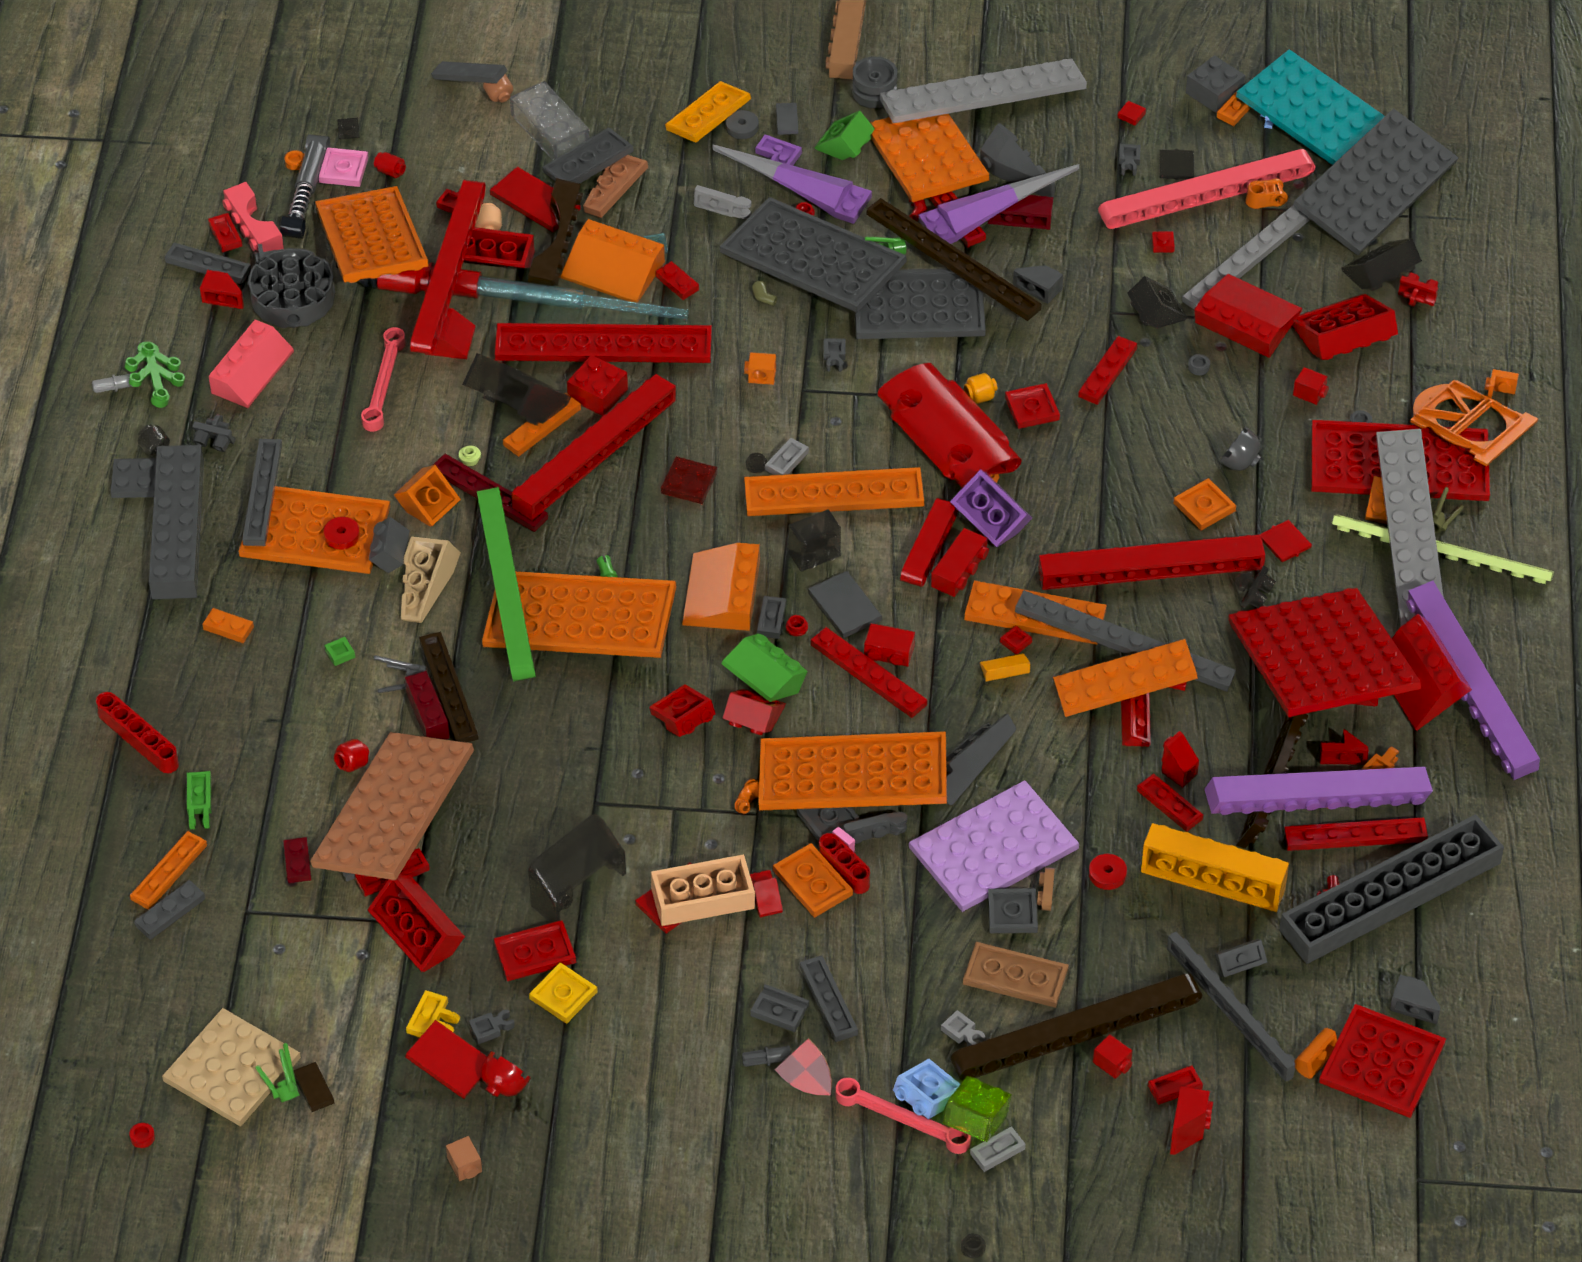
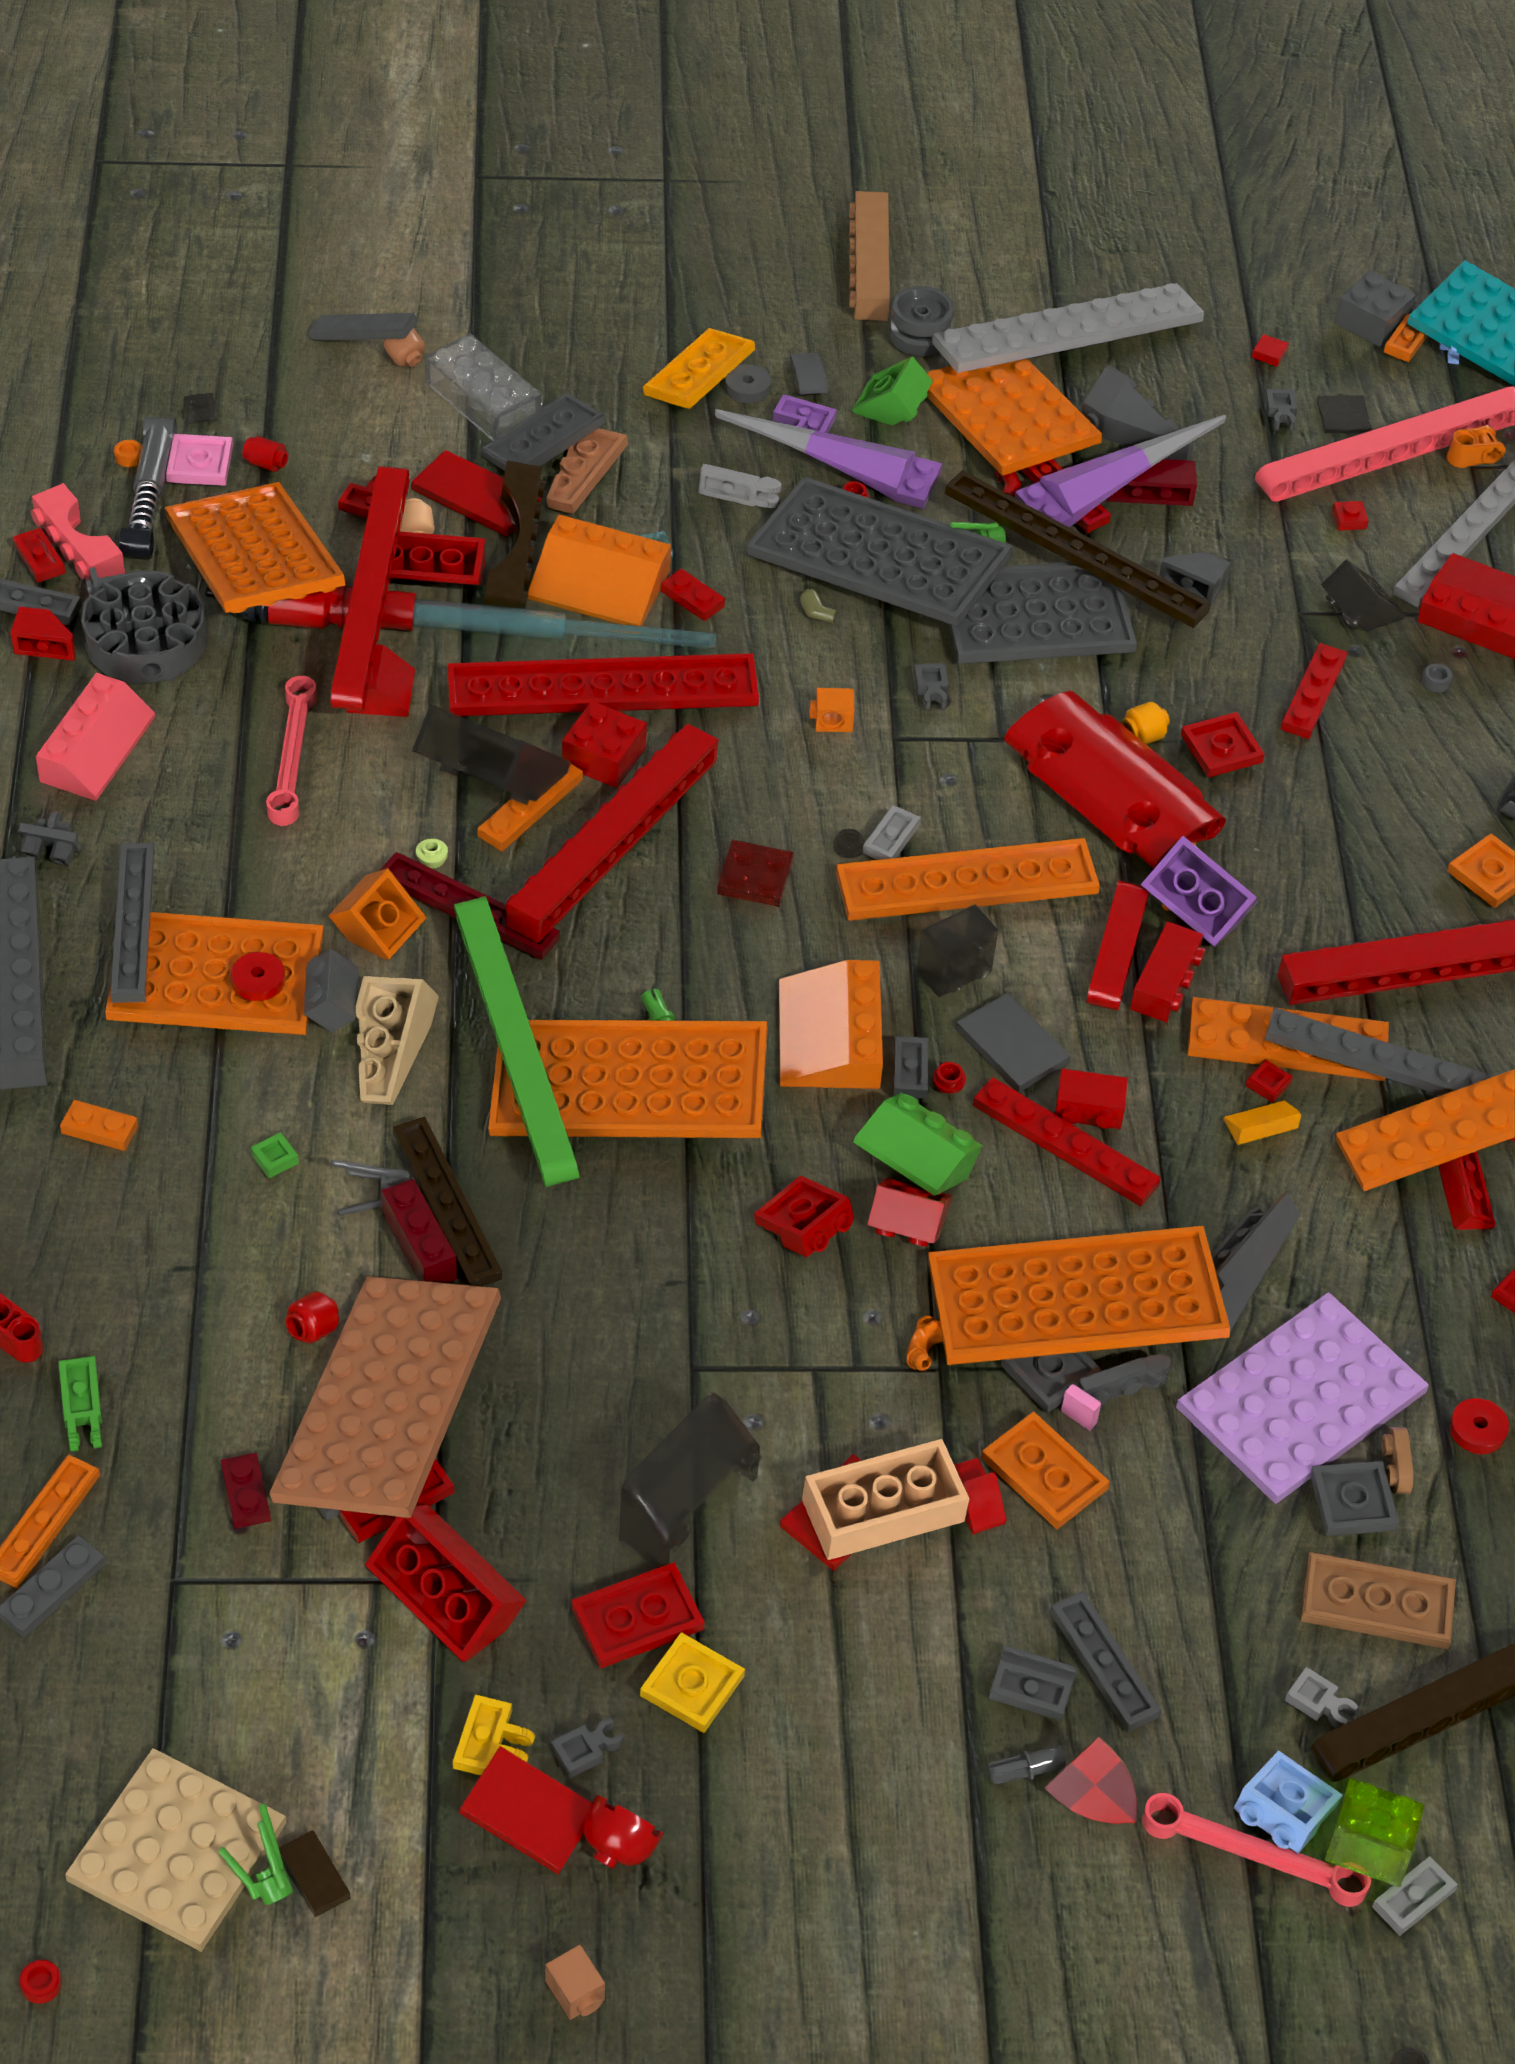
camera: 10 degrees left, 0 degrees up
red beam [819,833,870,894] -> none

